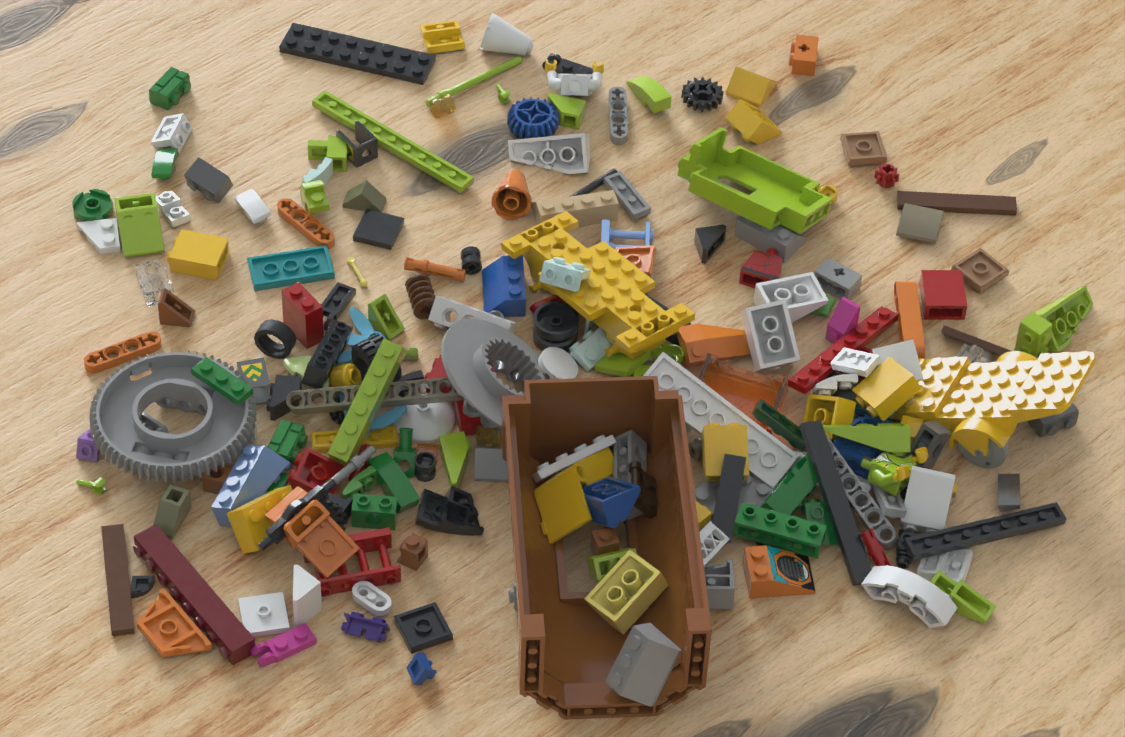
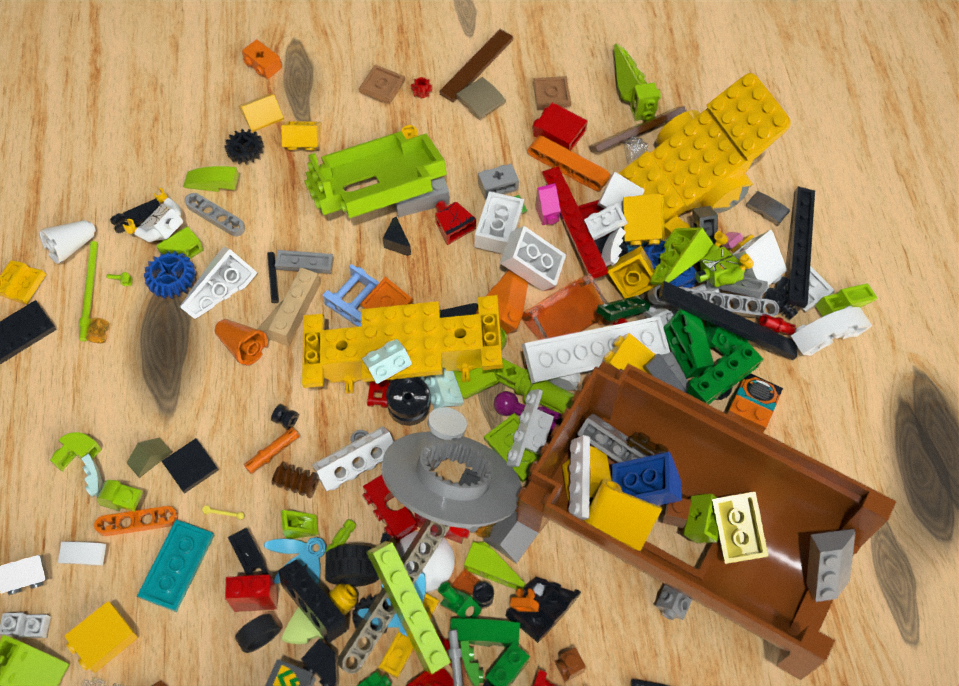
camera: 55 degrees left, 15 degrees up
lime plate [312,91,474,193] -> none
black piece [336,121,378,168] -> none
blue slope [482,255,526,317] -> none
none -> orange tile [510,588,539,612]

